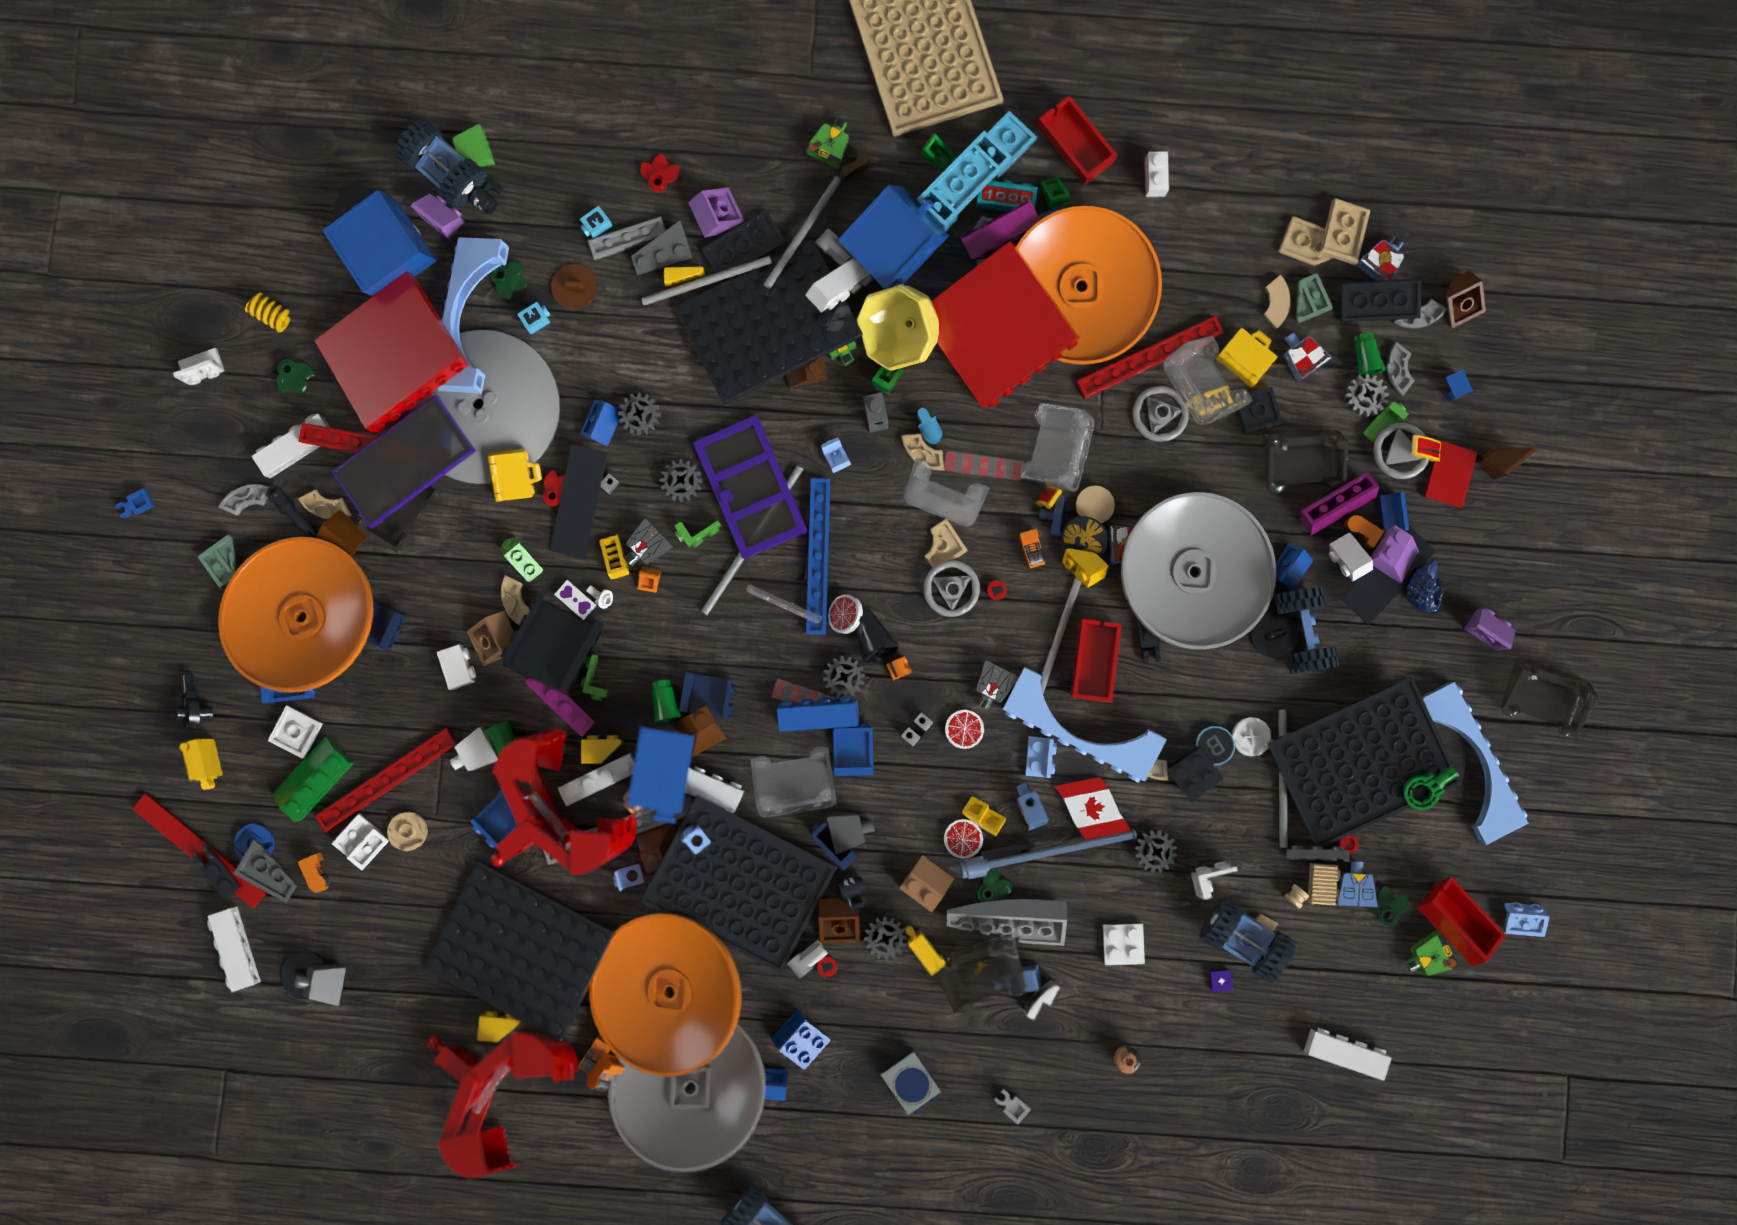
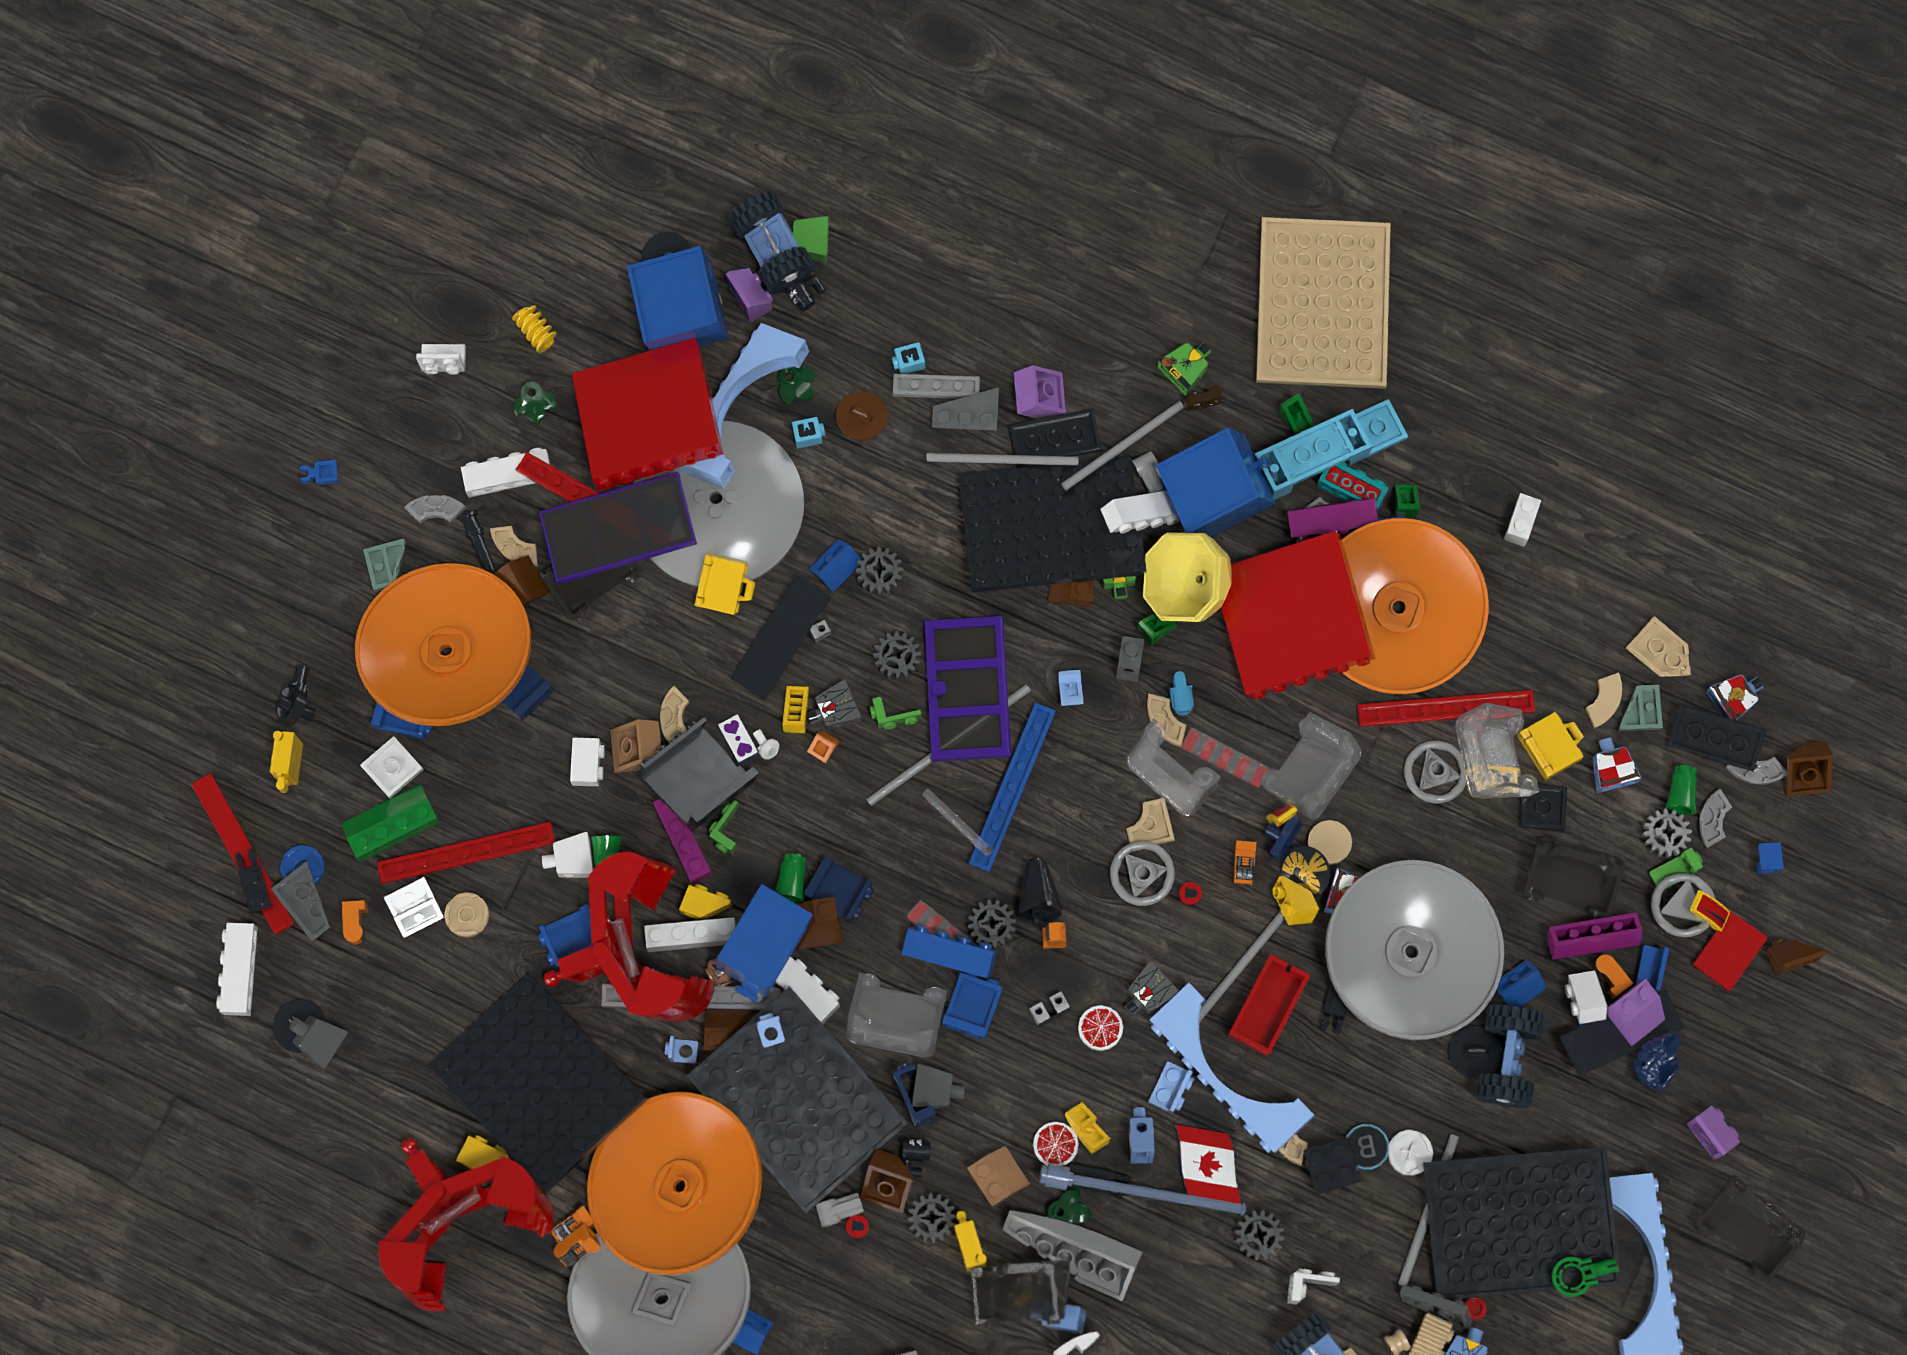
camera: 25 degrees right, 10 degrees down
bracket [500,536,543,582] -> none
red plate [543,470,565,506] -> none
red plate [641,154,680,192] -> none
yellow slope [664,267,705,287] -> none
bracket [771,1009,830,1069] -> none
tile [828,595,863,634] -> none
red piece [1037,95,1117,185] -> none
white plate [1103,923,1145,965] -> none
tan tile [1319,198,1370,265] -> none

